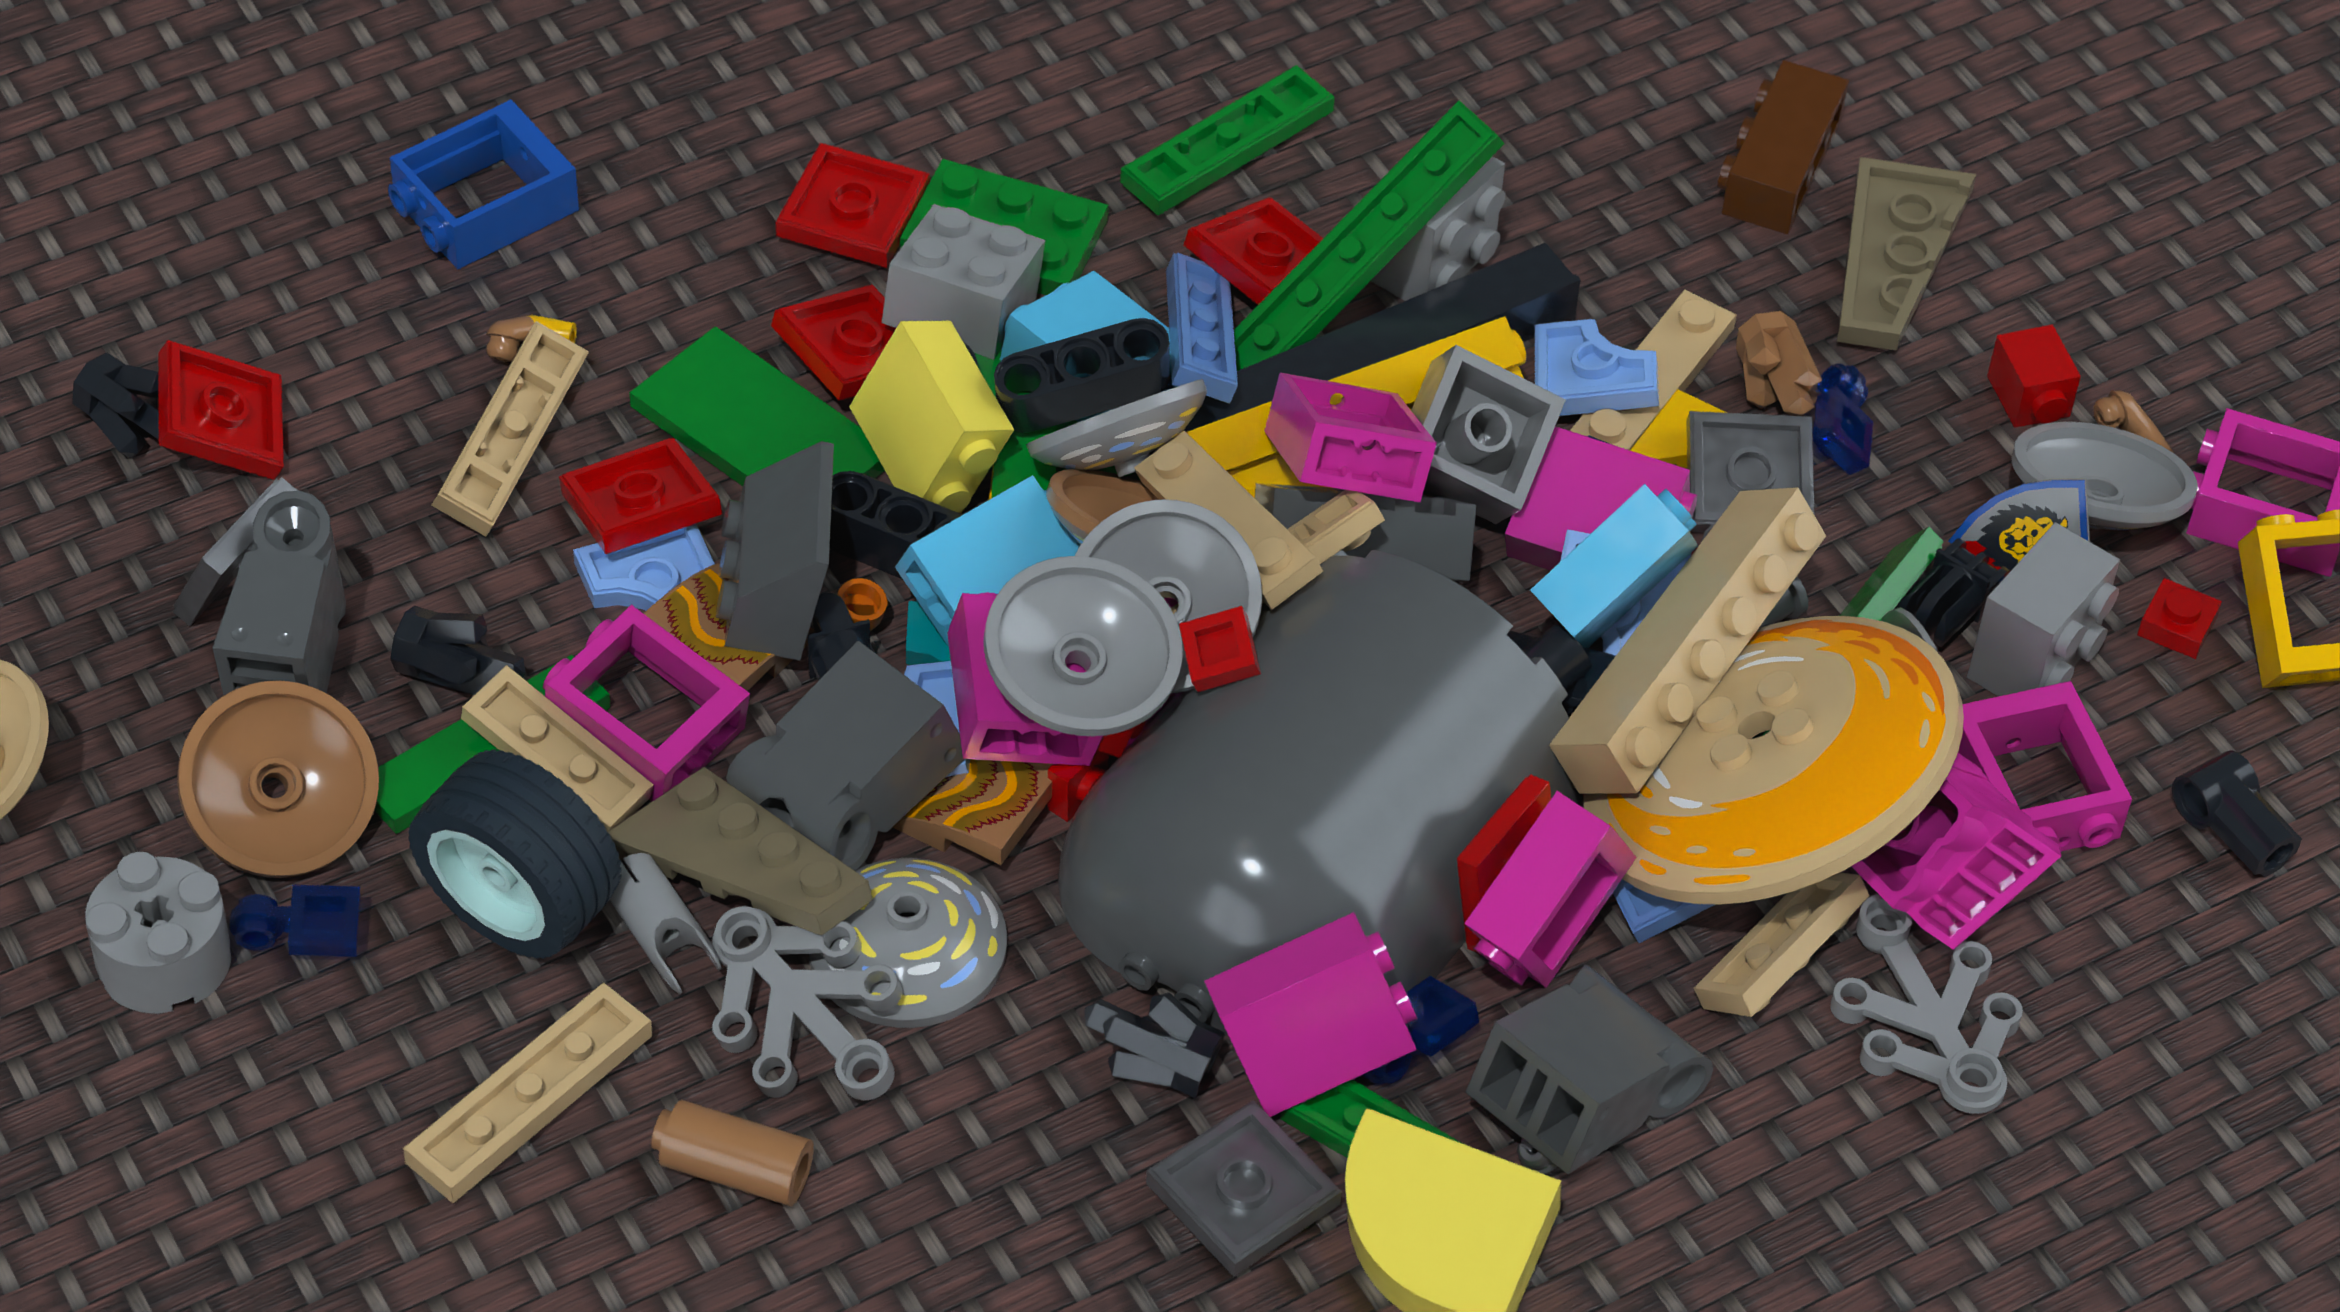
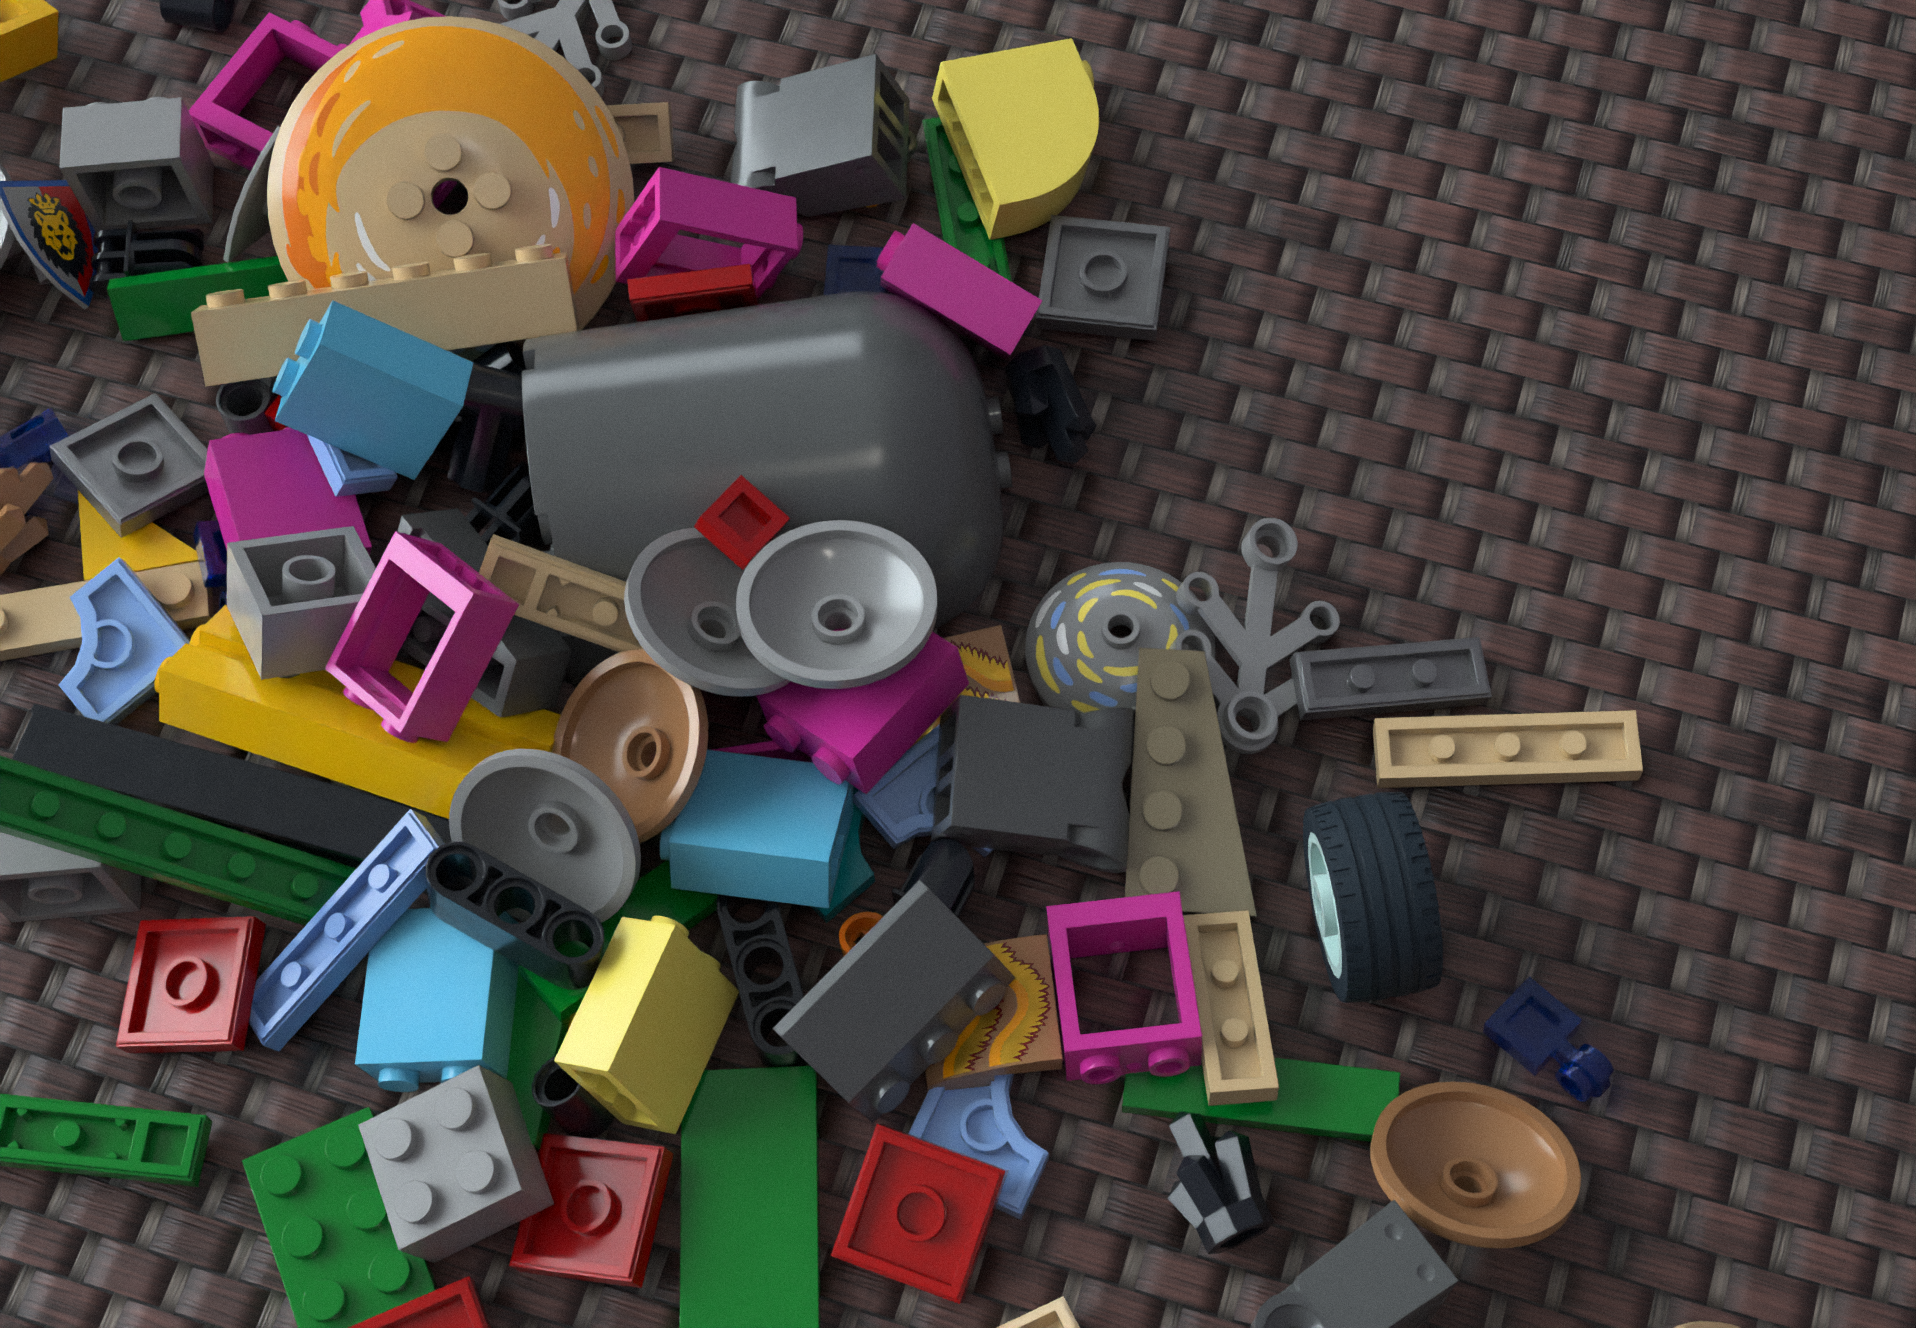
camera: 125 degrees left, 15 degrees up
light grey brick [85,852,232,1014] -> none
light grey piece [609,853,722,994] -> none
medium nougat brick [651,1100,814,1206] -> none
tan plate [1134,431,1323,610] -> none
red plate [2137,578,2222,659] -> none
none -> flat silver tile [1289,637,1492,721]

